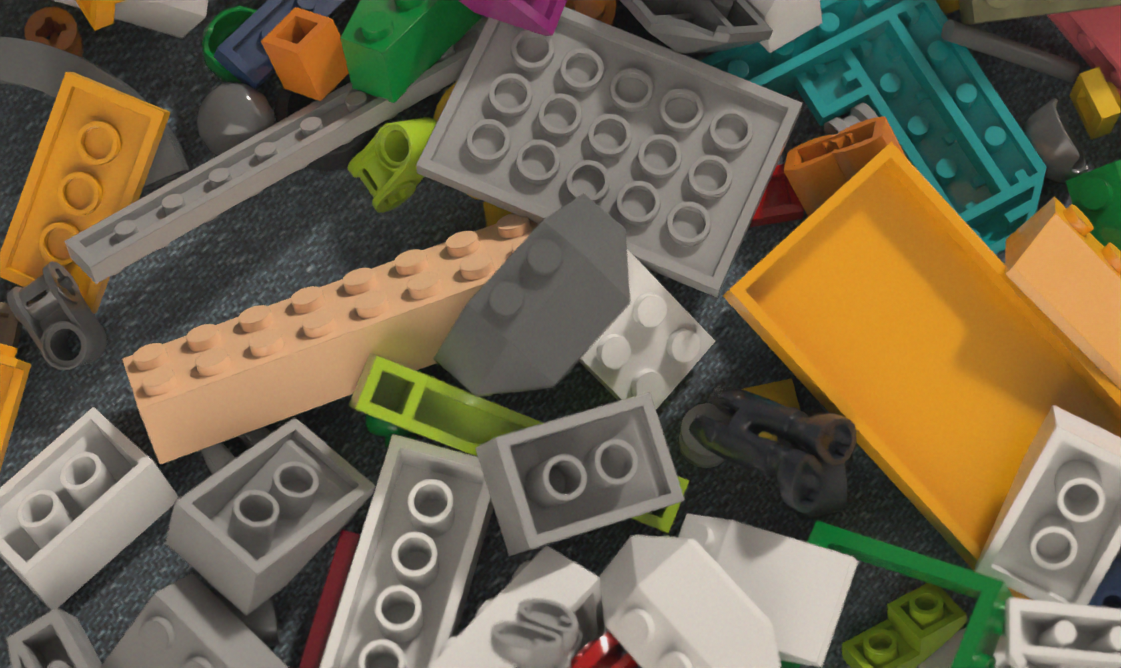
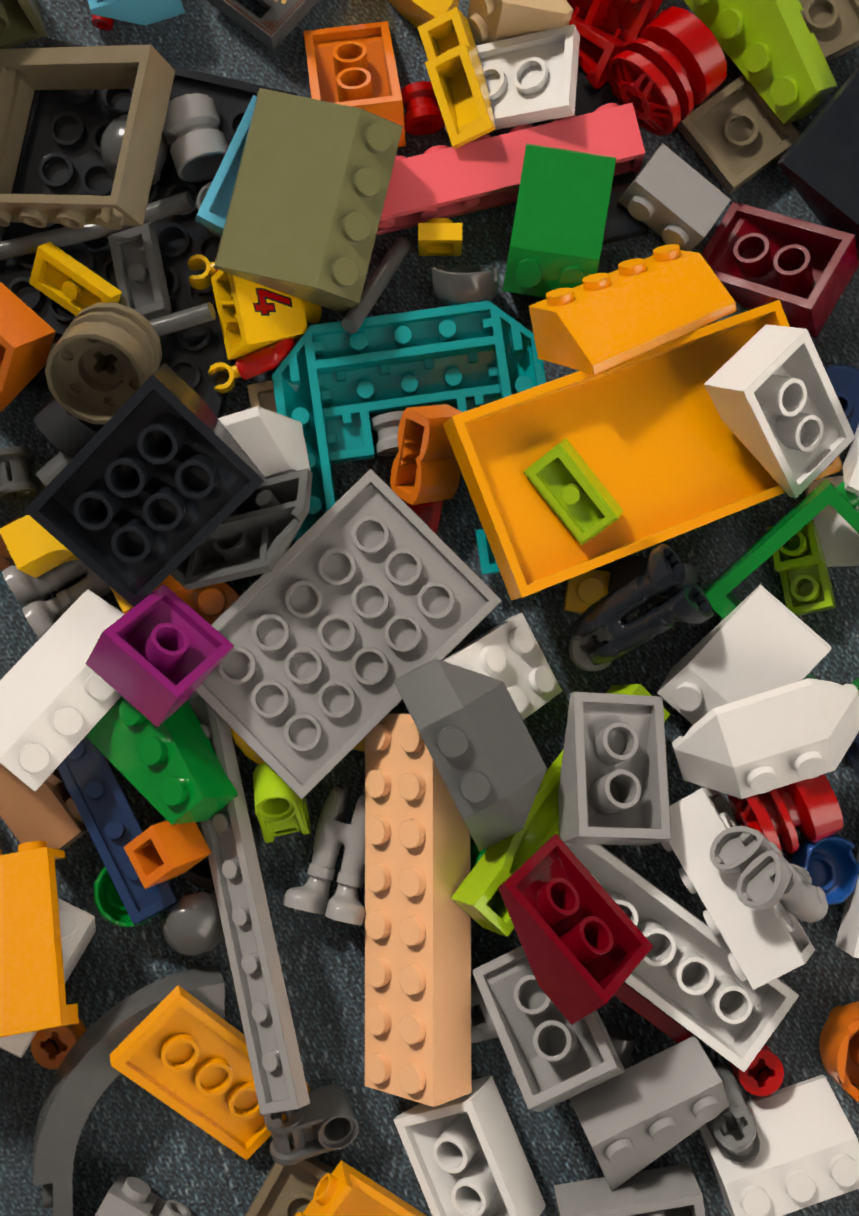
camera: 65 degrees left, 15 degrees up
none -> light grey piece [282,786,366,926]
none -> dark red slope [498,834,654,1025]
none -> lime slope [523,438,623,546]

